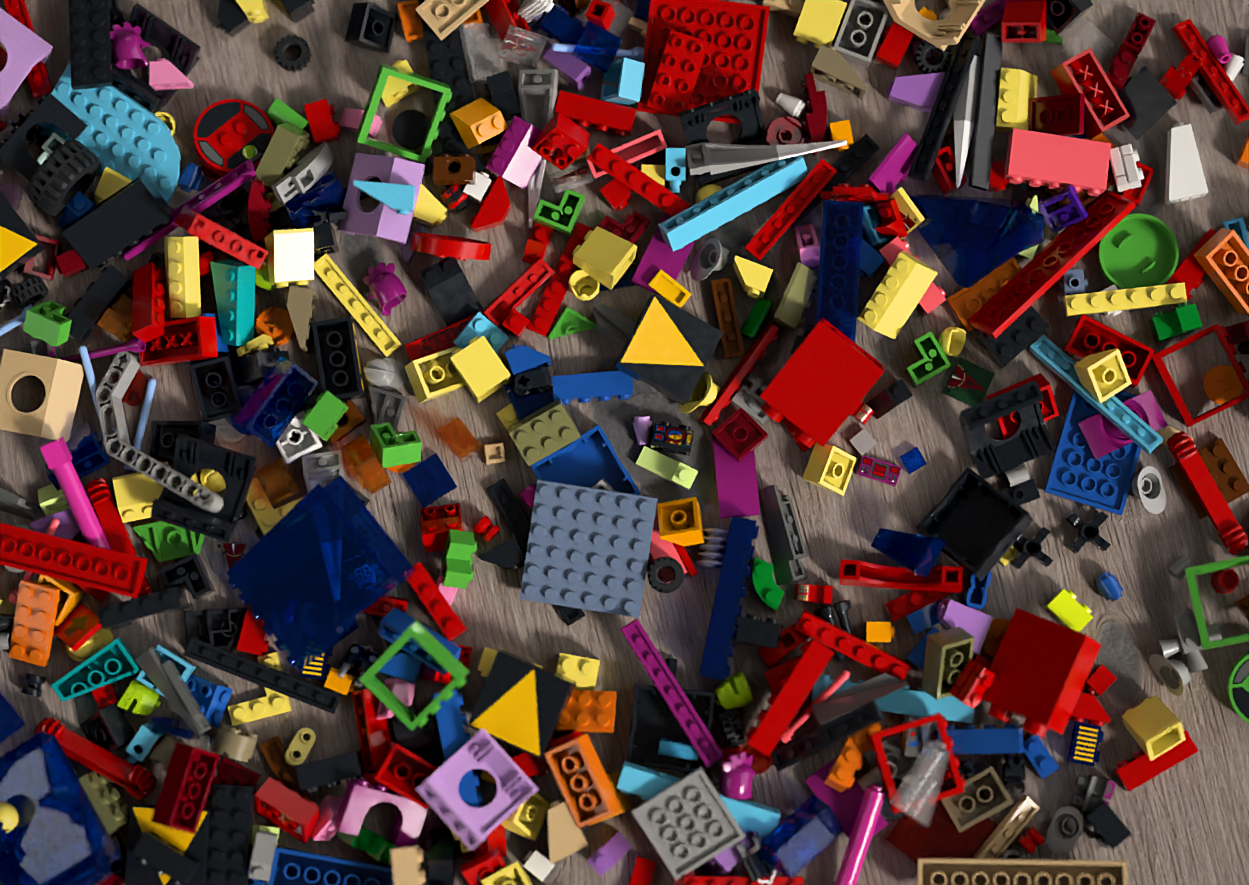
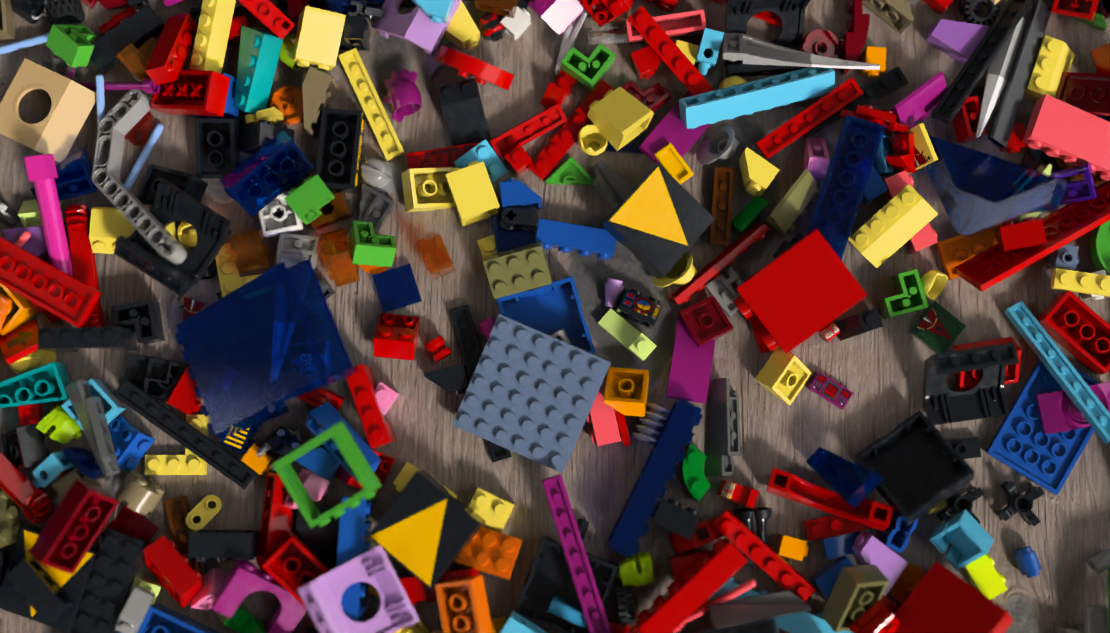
camera: 10 degrees right, 0 degrees up
bright green wing [133,521,205,563] -> none
bright green brick [441,529,477,589] -> none
red slope [469,176,511,233] -> none
tan tile [483,442,506,465] -> none
black tyre [648,557,684,593] -> none
white cone [776,93,807,118] -> none
light grey tile [849,428,877,456] -> none
clear blue tile [899,447,927,474] -> none
black brick [976,306,1050,369] -> none
light grey piece [1004,464,1030,487] -> none
light yellow slope [1074,348,1132,403] -> none
light grey piece [1132,466,1166,514] -> none
none -> red pin [98,6,136,36]
none -> medium azure piece [929,509,994,571]
none -> red slope [994,216,1047,253]

